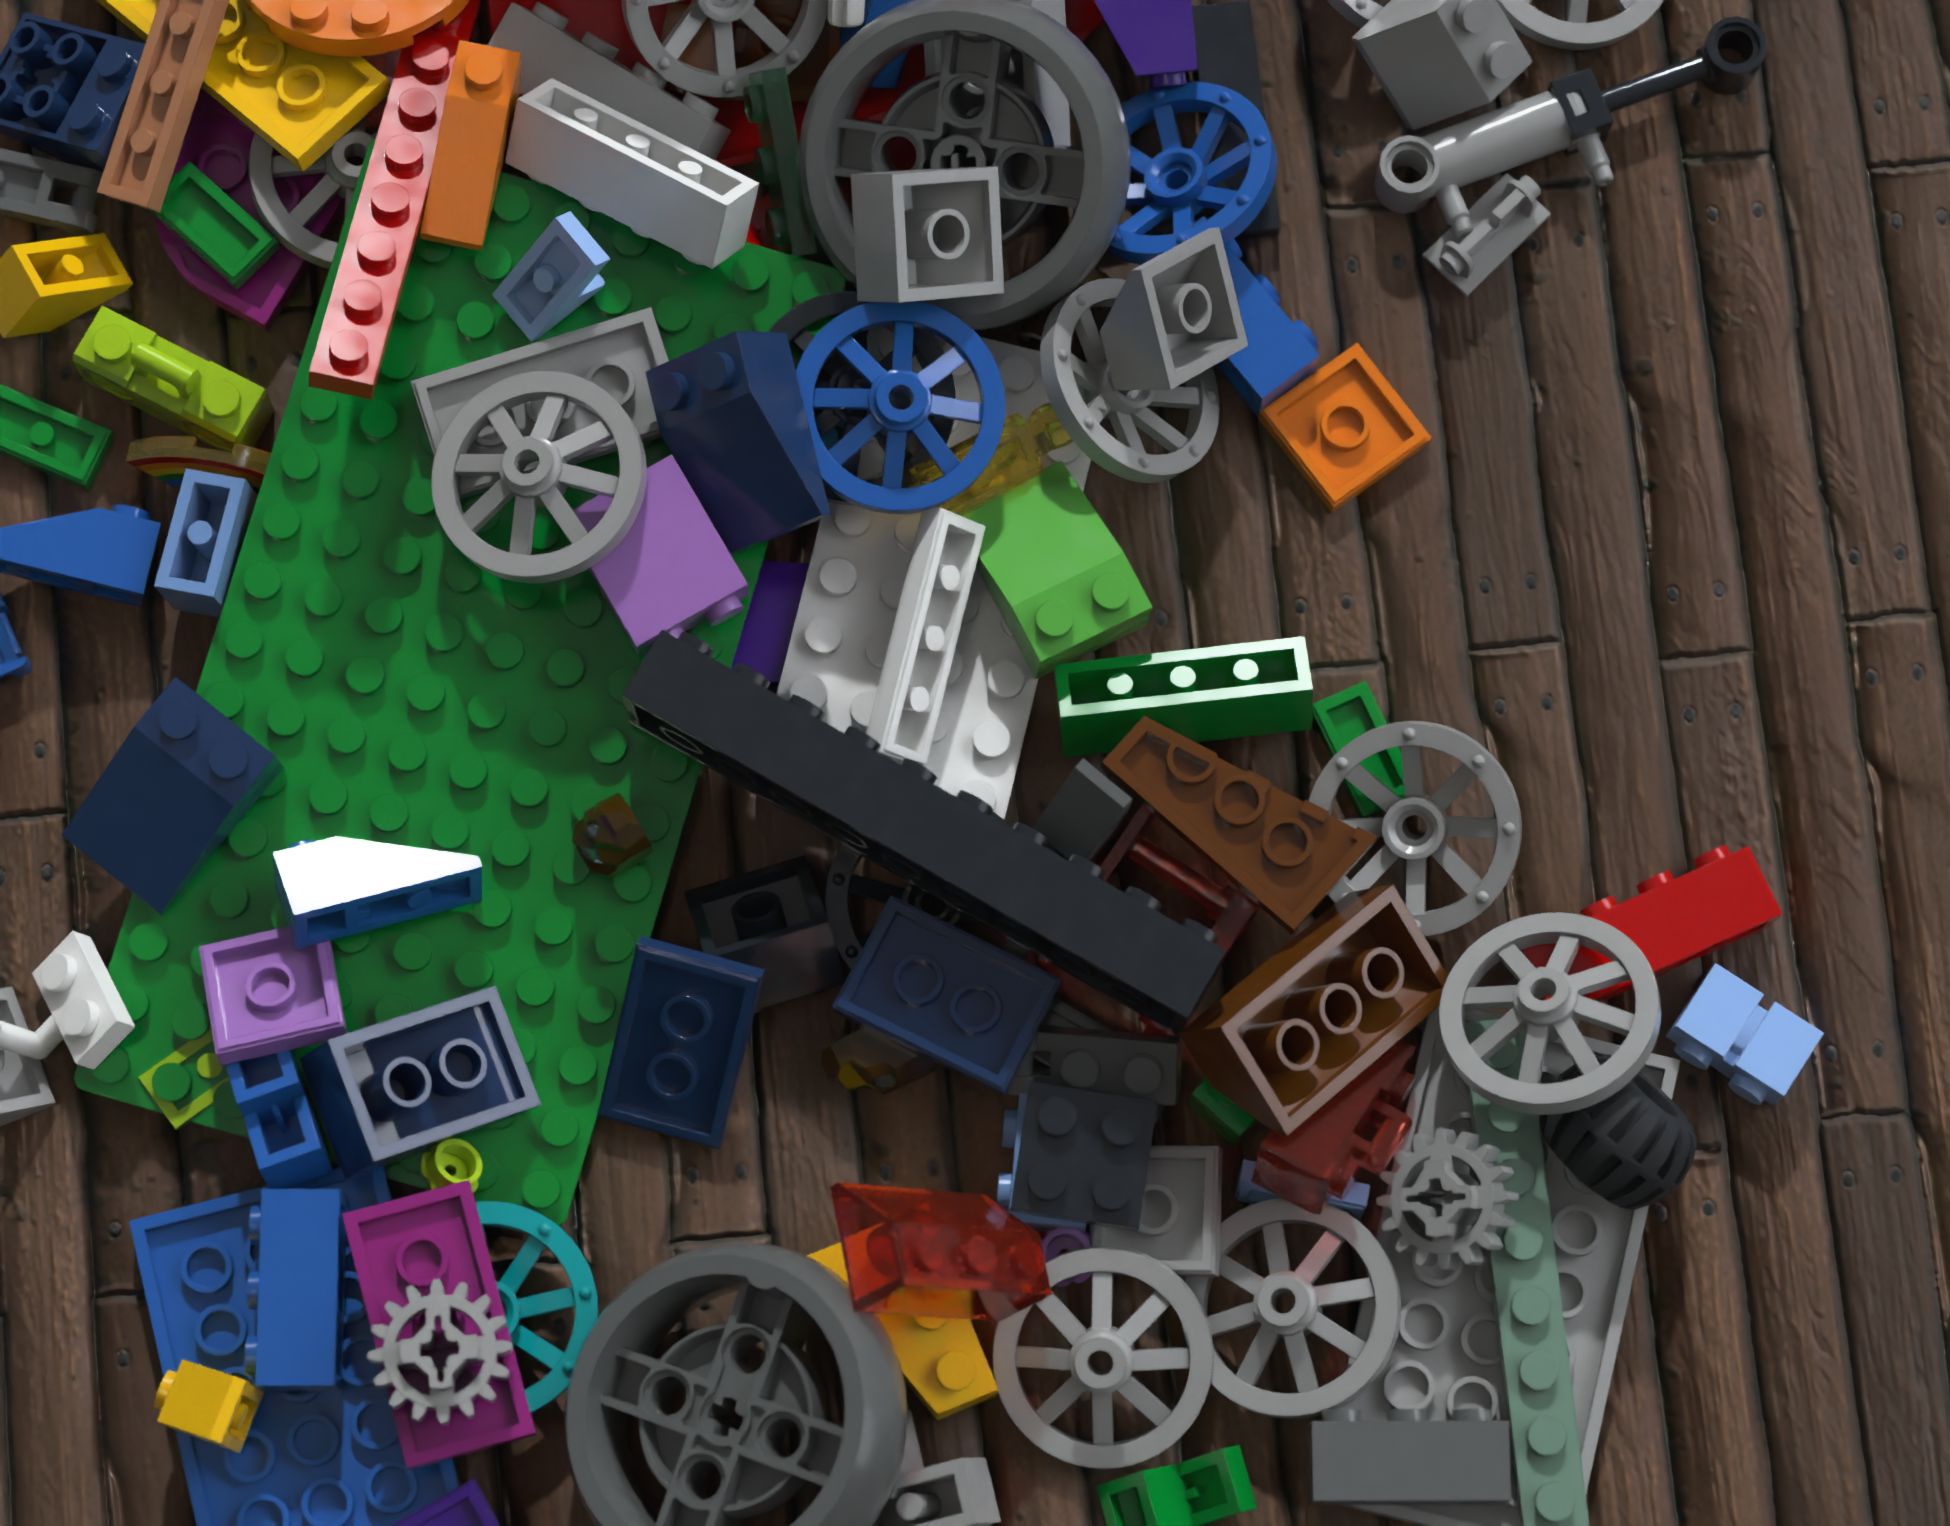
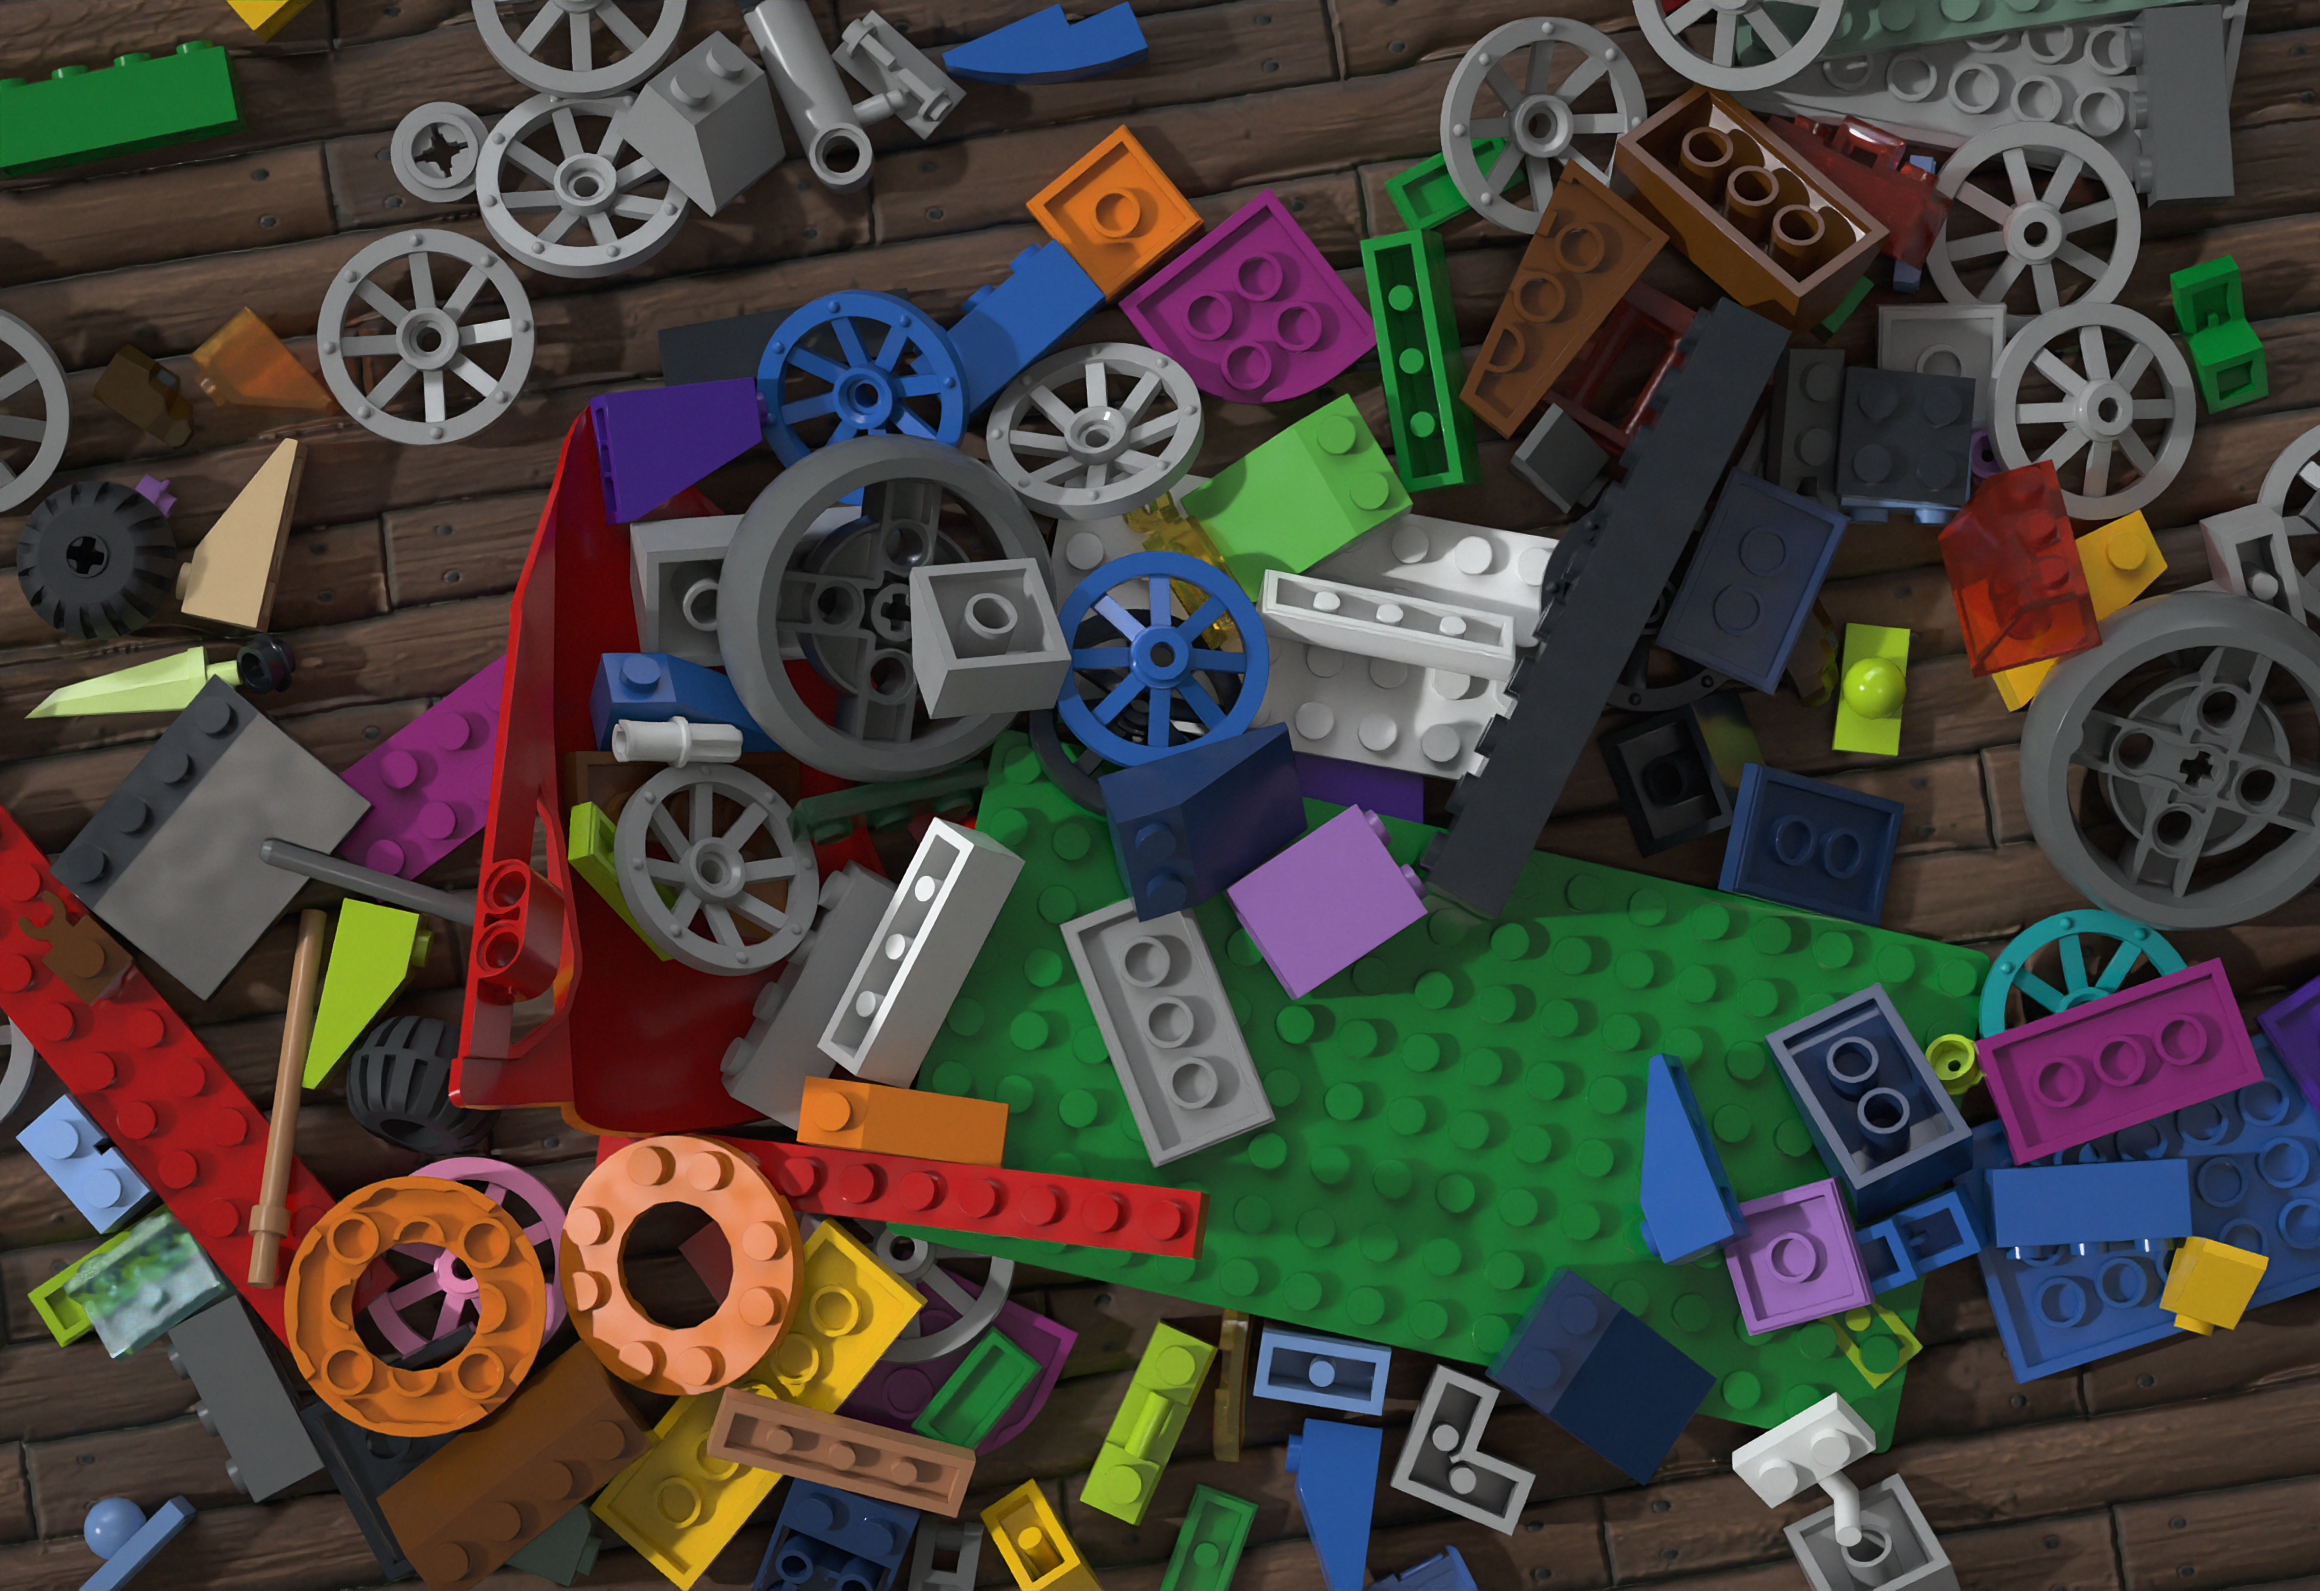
camera: 90 degrees left, 10 degrees up
light grey gear [367,1279,513,1426] -> none
light grey wheel [431,371,647,583] -> none
light blue slope [492,211,610,342] -> none
dark brown rock [572,793,653,879] -> none
light grey slope [1100,227,1248,390] -> none
light grey gear [1376,1128,1519,1270] -> none
none -> blue slope [942,1,1148,86]
none -> magenta plate [1118,187,1377,406]
none -> light grey brick [1388,1361,1536,1536]
none -> lime tile [1831,623,1910,757]

